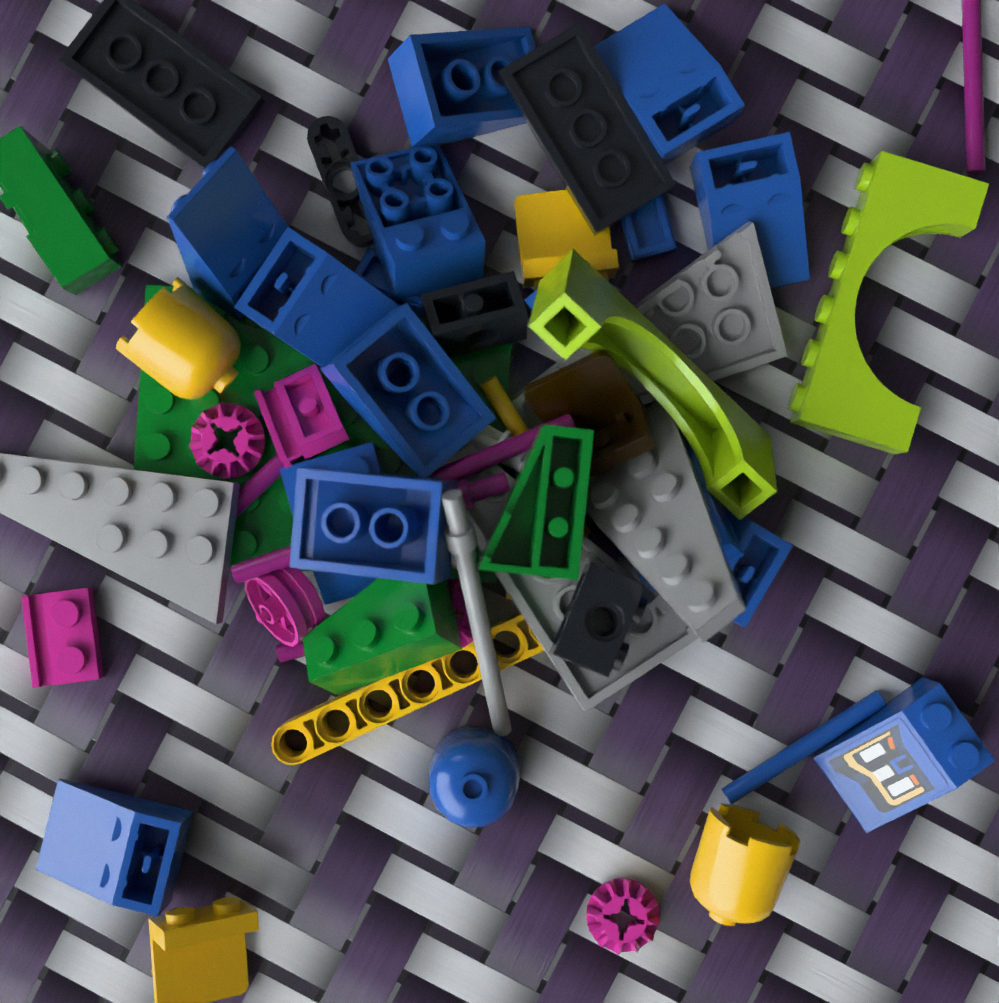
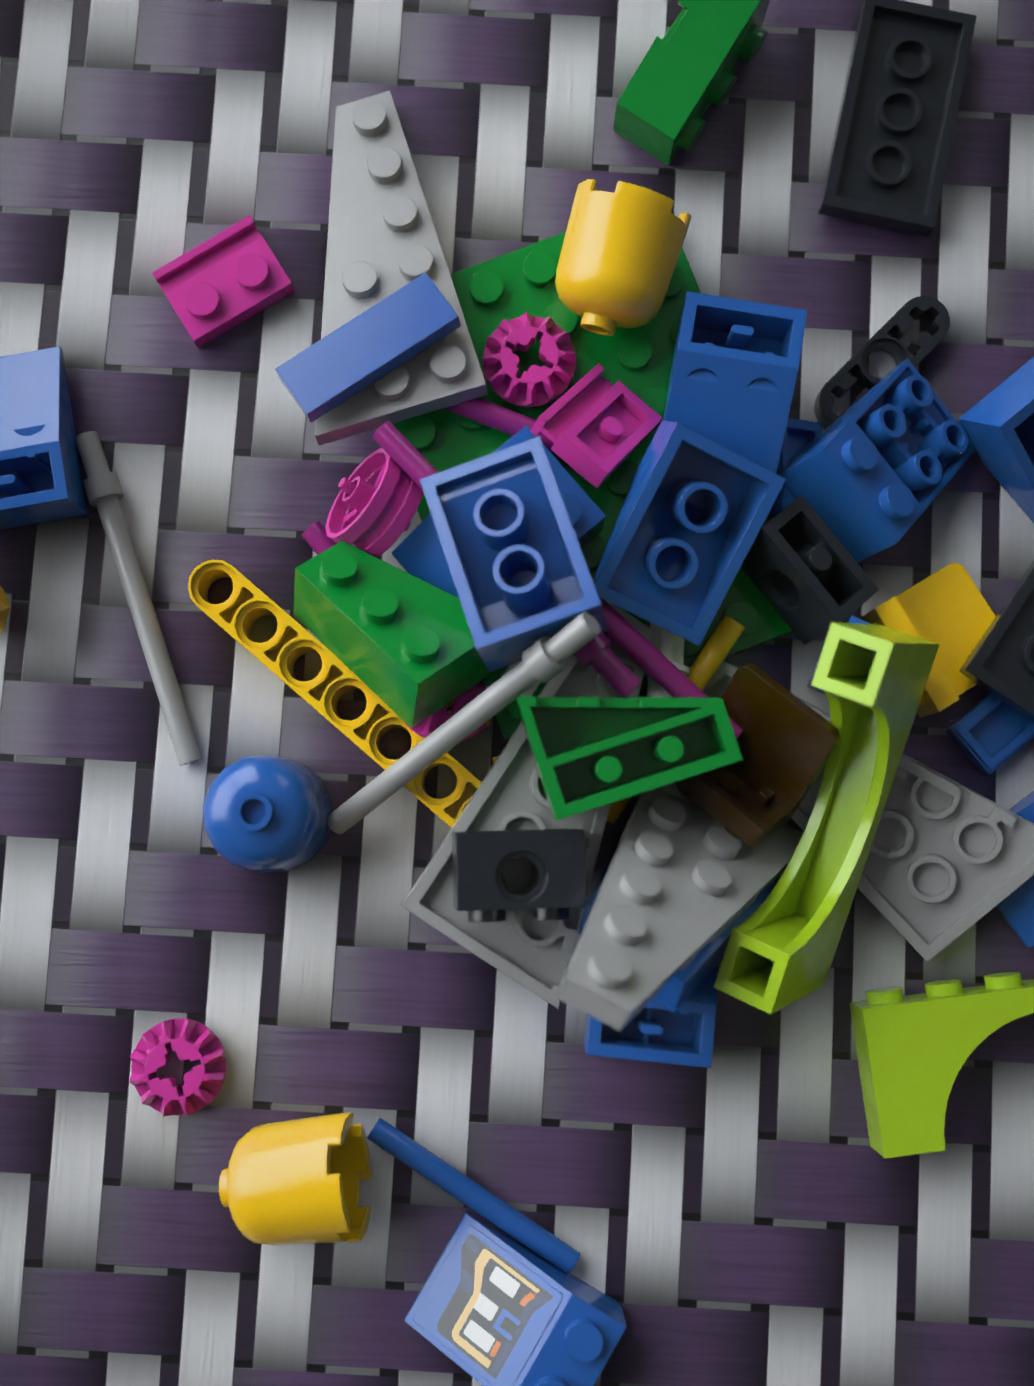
camera: 65 degrees right, 5 degrees down
blue slope [167,146,288,321] -> none
none -> light grey bar [75,431,203,766]
none -> tile [275,272,461,423]

